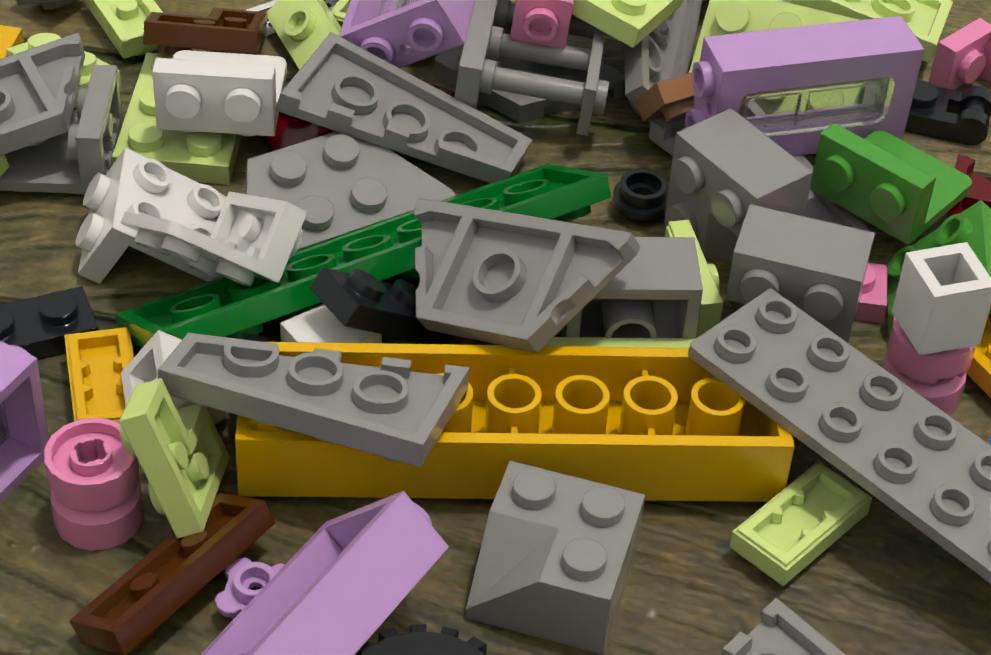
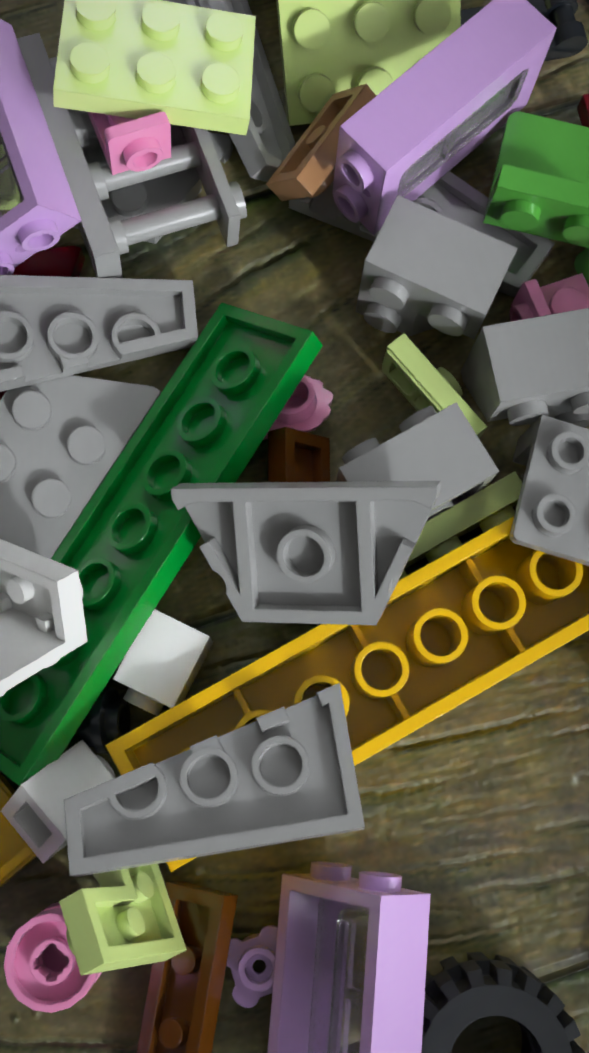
camera: 30 degrees left, 35 degrees up
black plate [309,267,455,344] -> none
light grey slope [465,461,645,655] -> none
black plate [612,168,669,222] -> none

